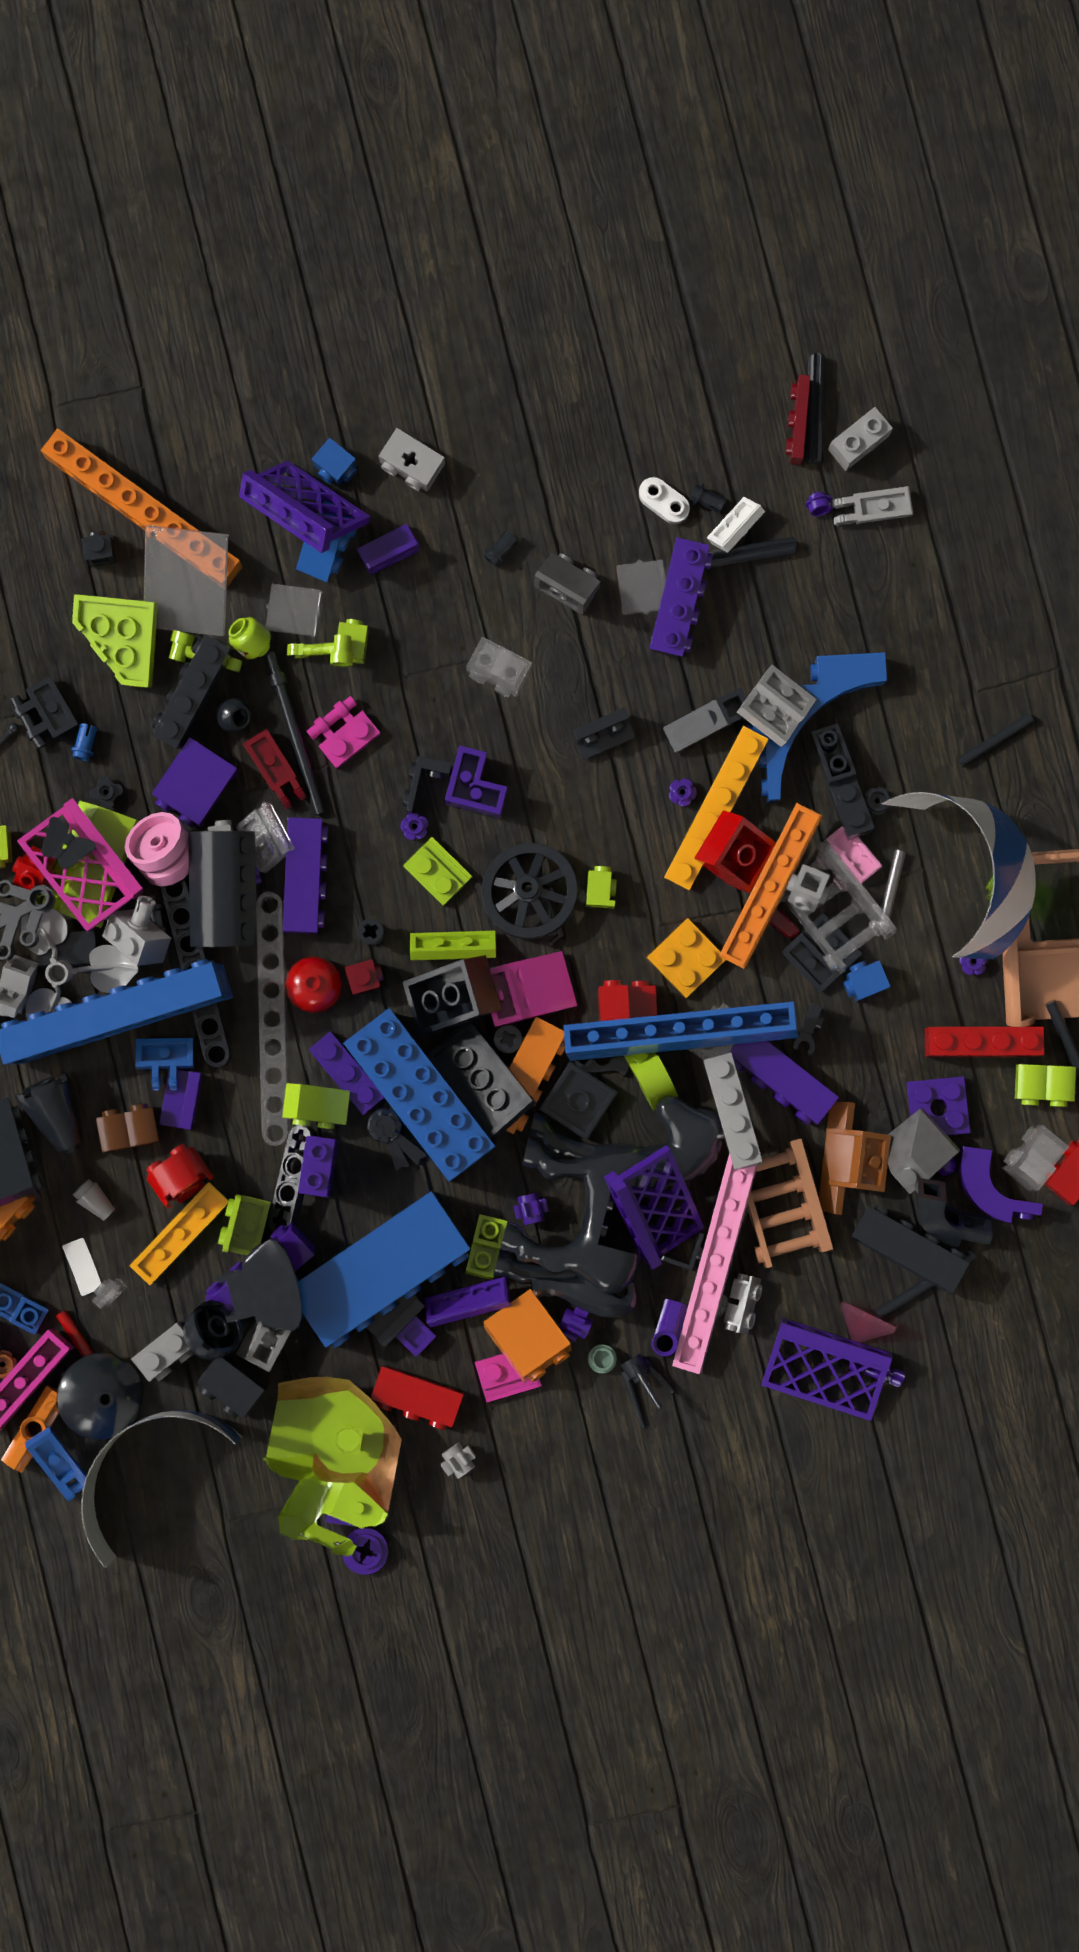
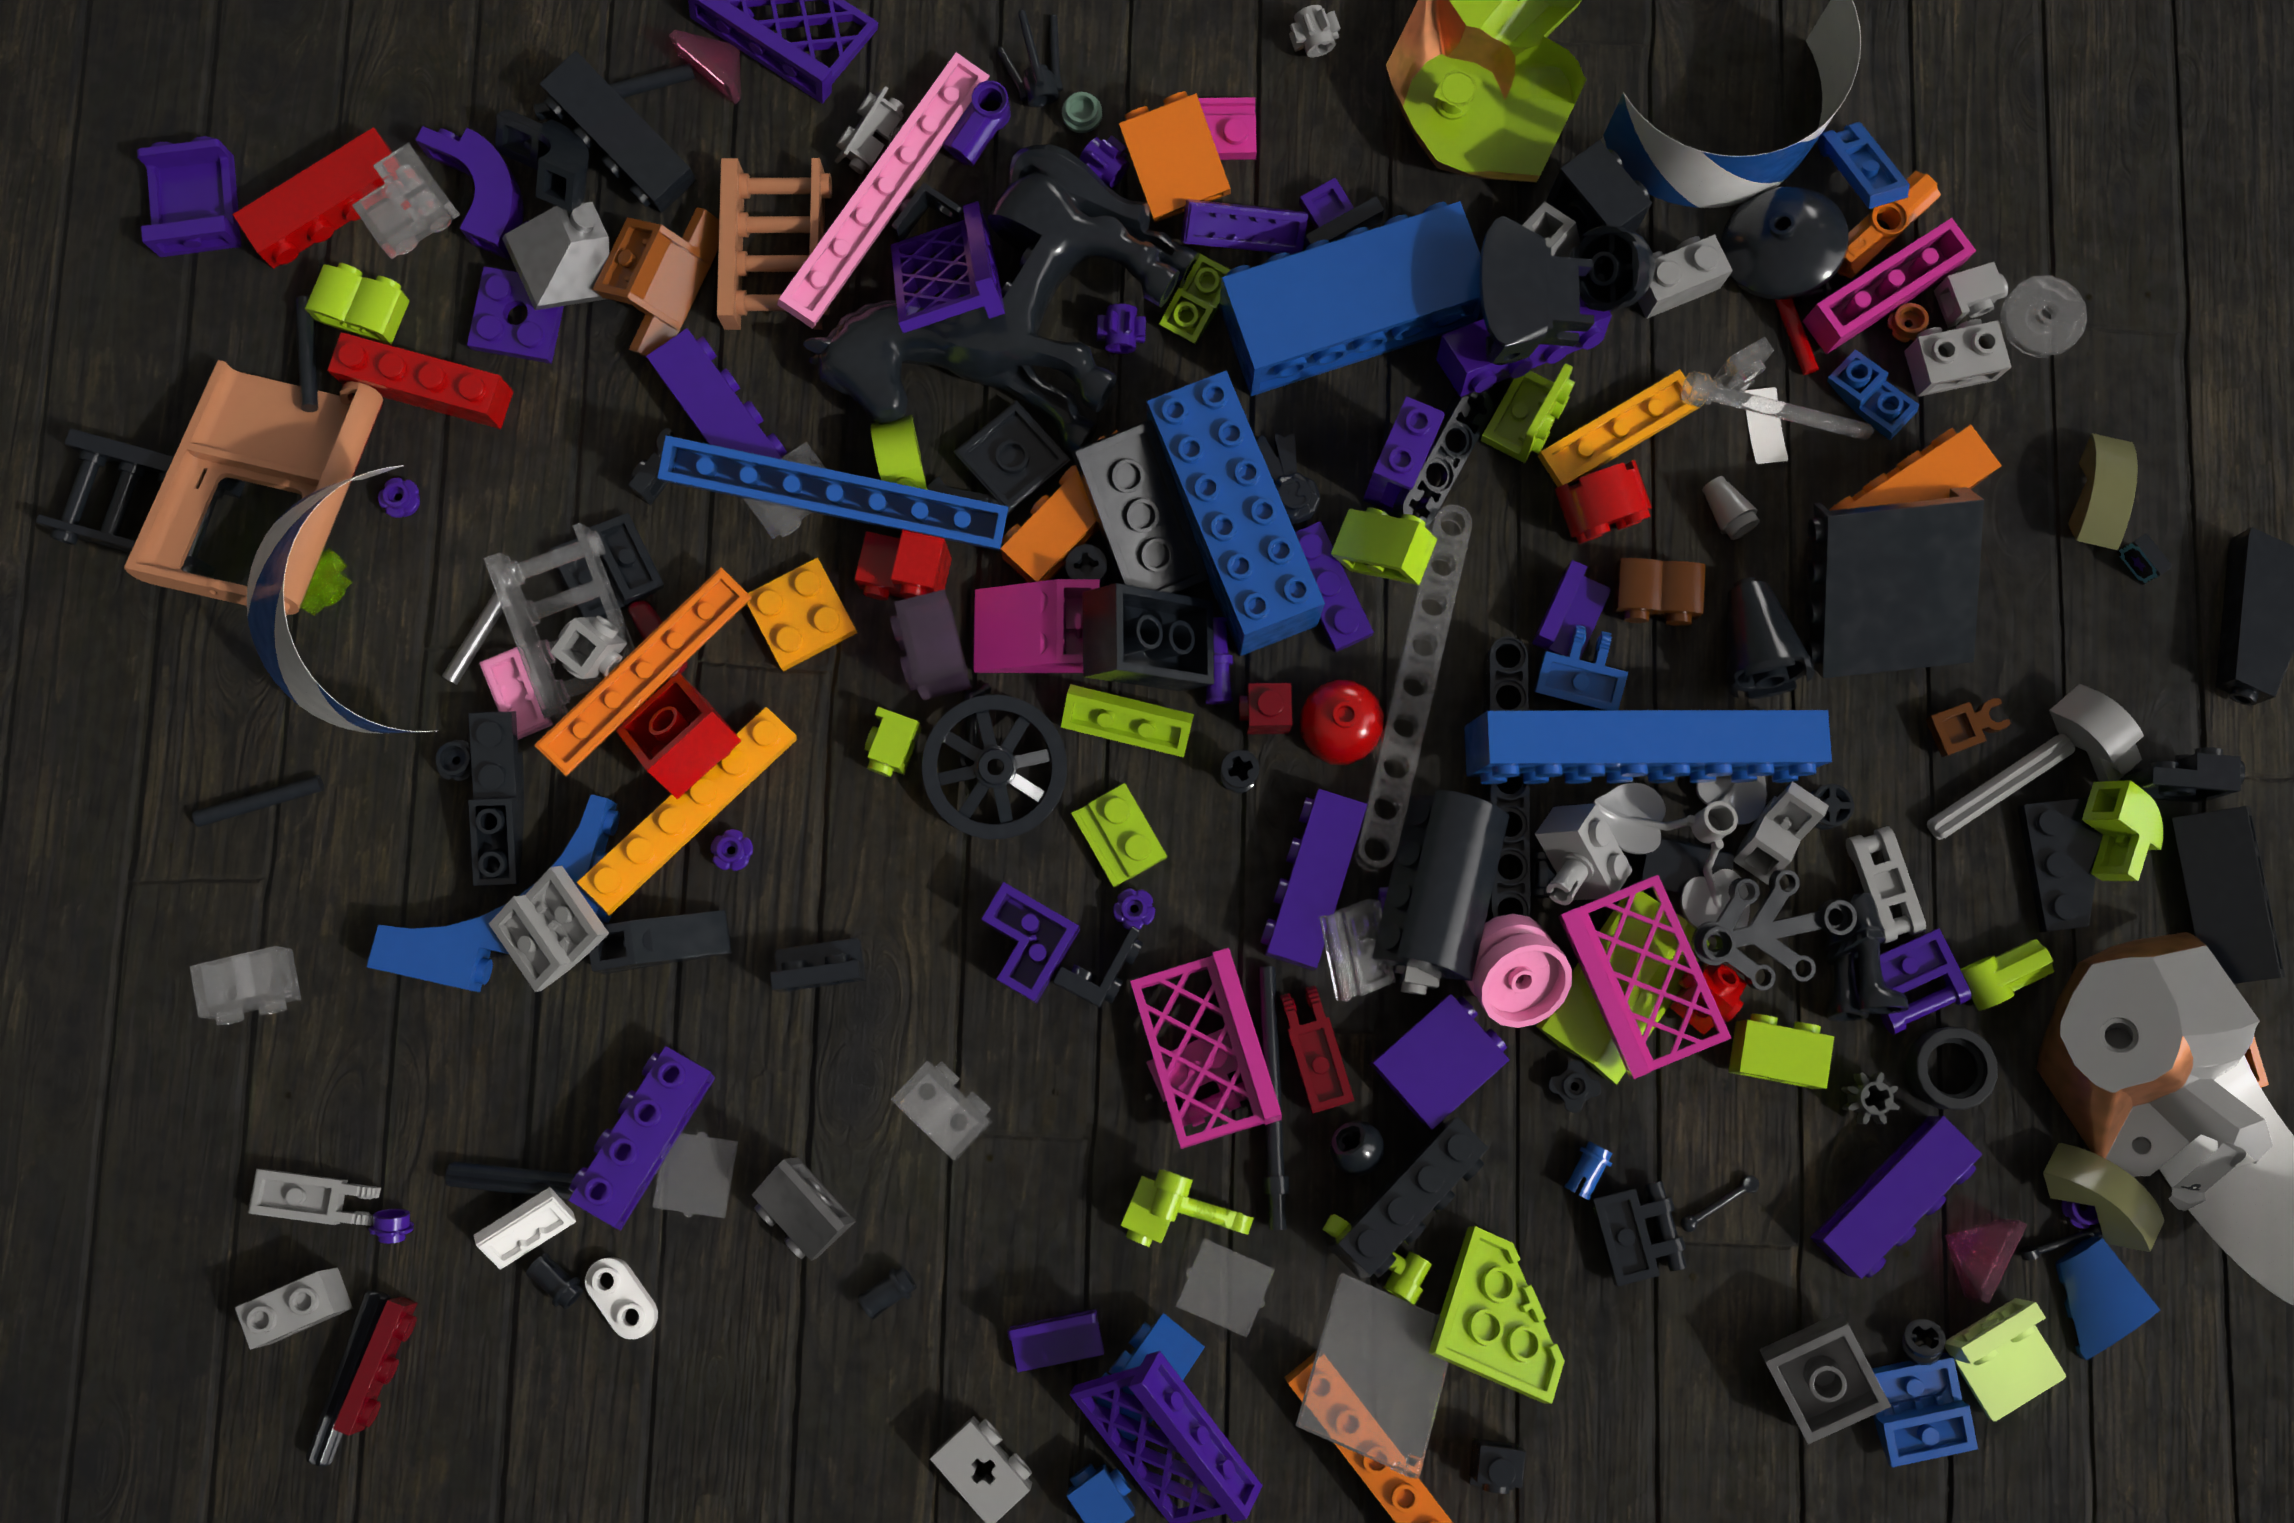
camera: 160 degrees left, 5 degrees down
black animal [42,817,96,870] -> none
lime head [229,617,271,659] -> none
red brick [371,1365,464,1430] -> none
light grey plate [704,1053,763,1171] -> none
blue brick [843,961,890,1001] -> none
none -> clear brick [190,946,301,1025]
none -> clear purple brick [890,589,972,700]
none -> dark pink fence [1130,948,1282,1149]
none -> dark purple pin [1206,617,1233,705]
none -> clear piece [1681,370,1874,439]

